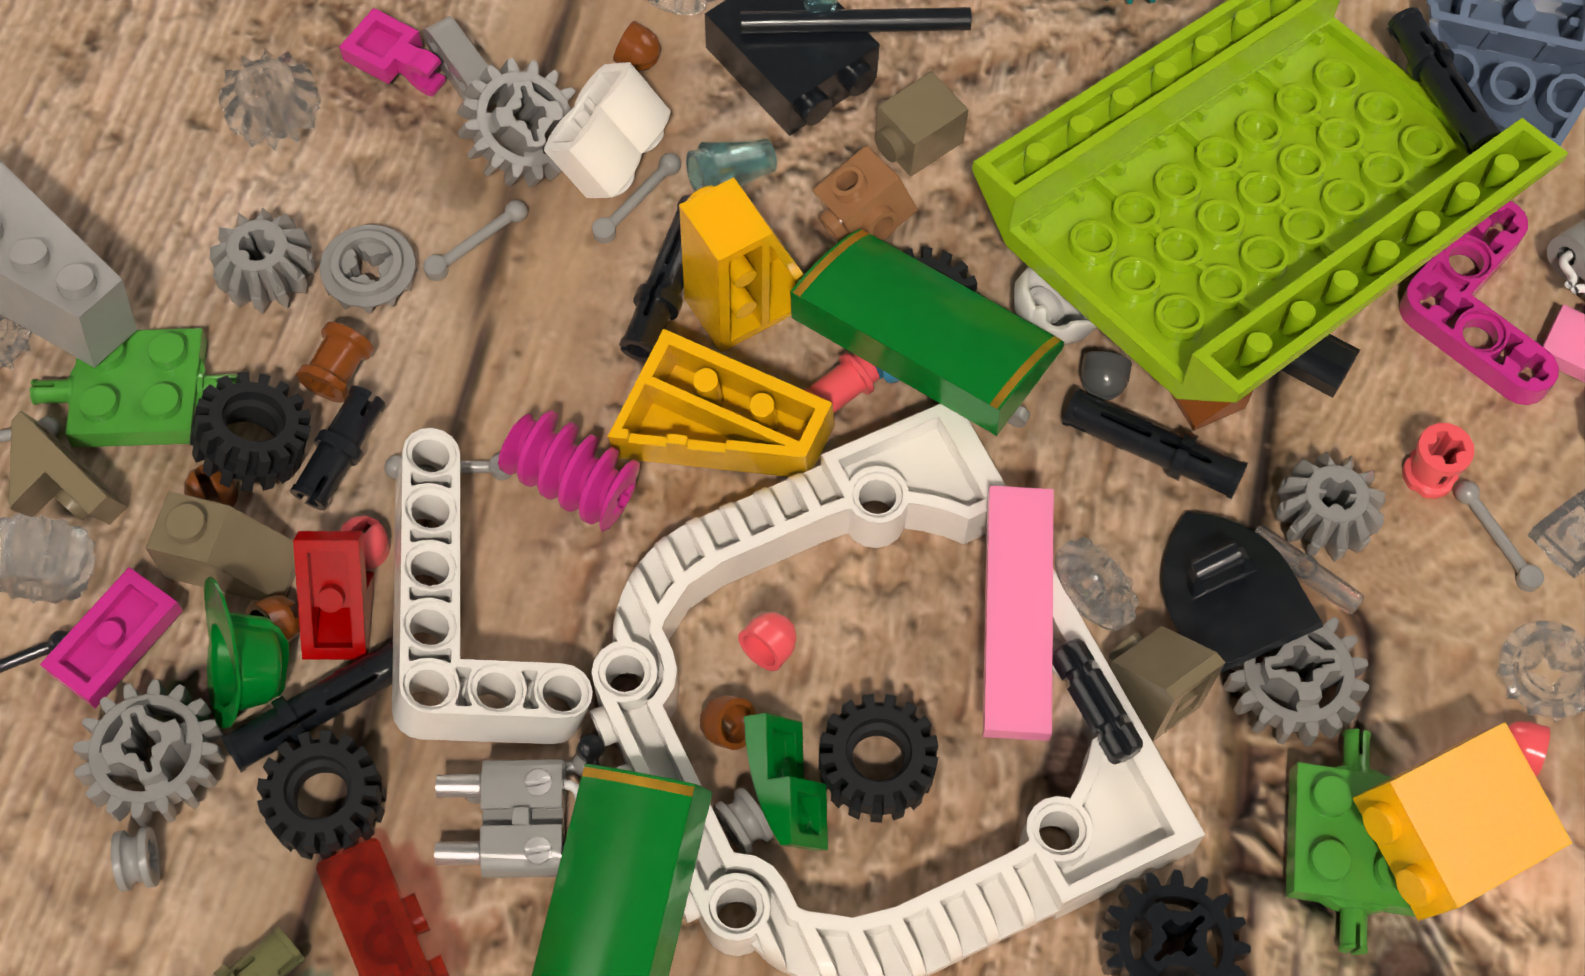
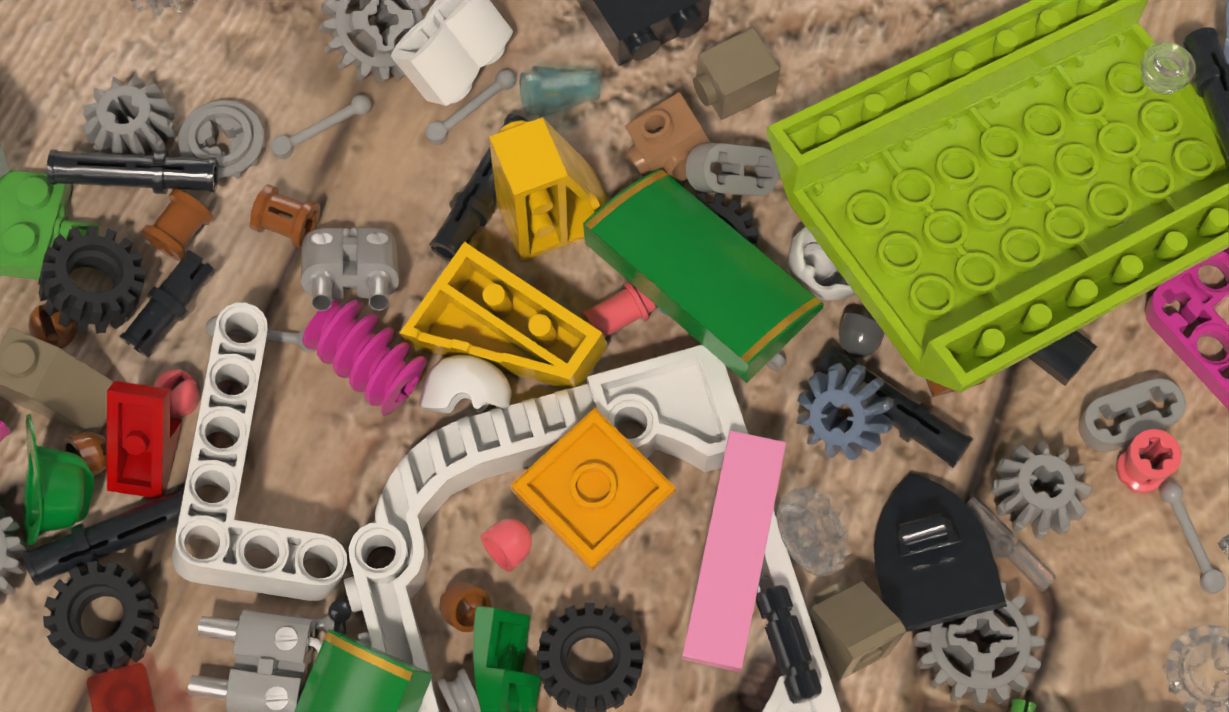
camera: 10 degrees right, 5 degrees up
none -> black pin [47,149,218,194]
none -> dark orange bush [250,184,320,248]
none -> light grey piece [301,228,399,311]
none -> white hair [419,355,512,413]
none -> light orange tile [510,408,676,572]
none -> light grey beam [686,143,779,196]
none -> sand blue gear [796,363,894,460]
none -> light grey beam [1078,378,1186,452]
none -> clear plate [1140,42,1196,94]

